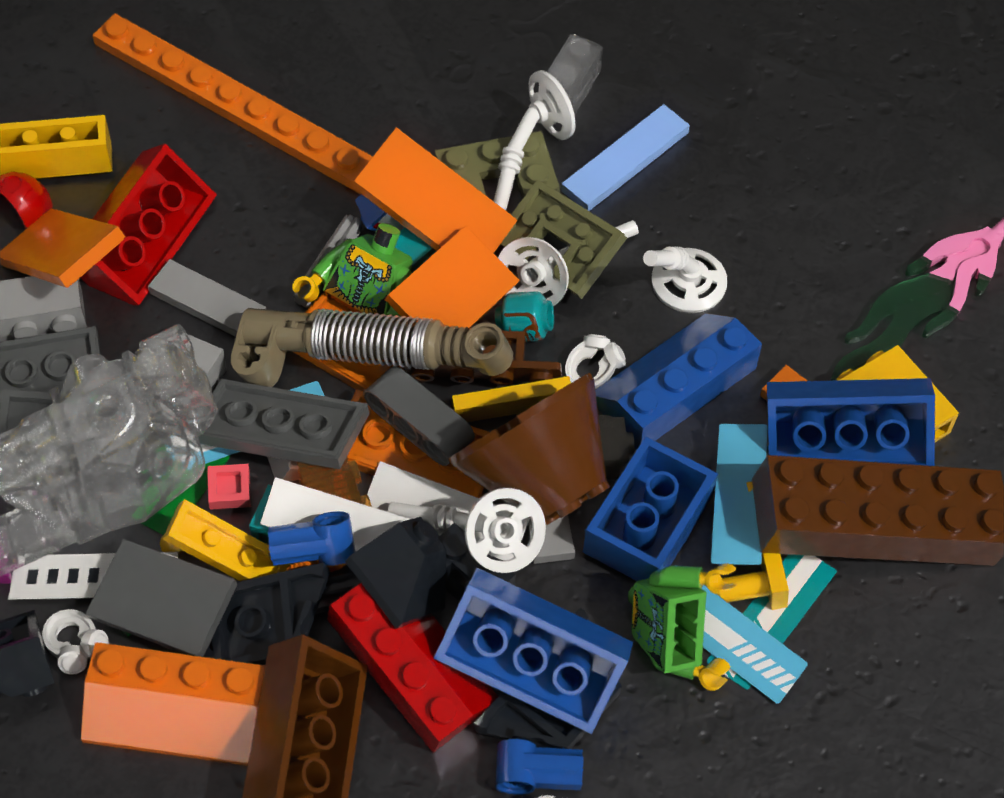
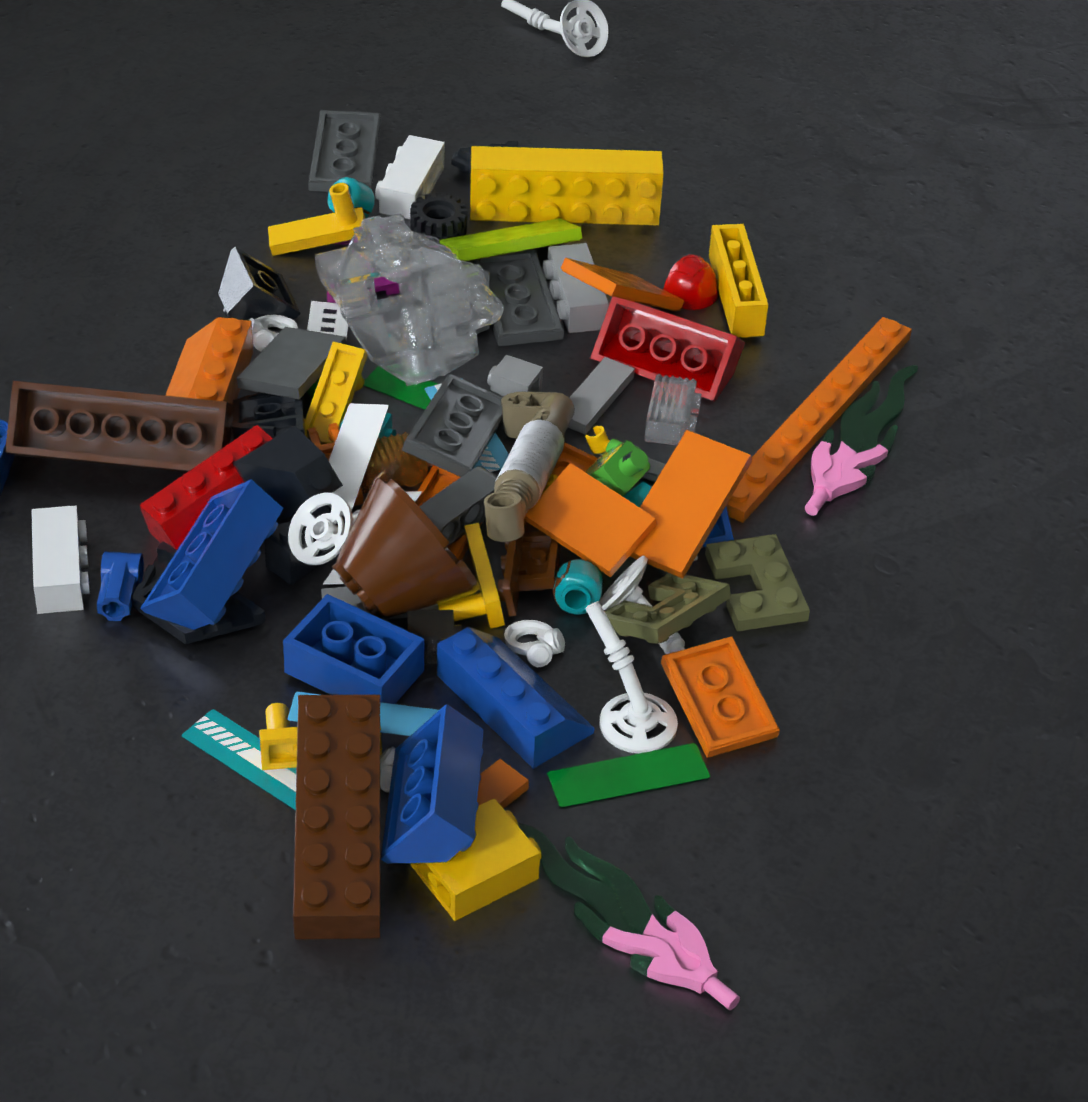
camera: 90 degrees right, 15 degrees down
coral plate [208,464,251,510] -> none
blue piece [268,511,356,566] -> none
white dish [494,70,575,210] -> none
clear brick [547,34,603,115] -> none
light blue tile [561,104,690,211] -> none
bright green torso [628,563,736,691] -> none
medium azure sticker [675,565,808,704] -> none
none -> green sticker [547,743,710,807]
none -> clear brick [644,374,702,446]
none -> orange tile [661,636,780,758]
none -> piece [805,365,918,516]

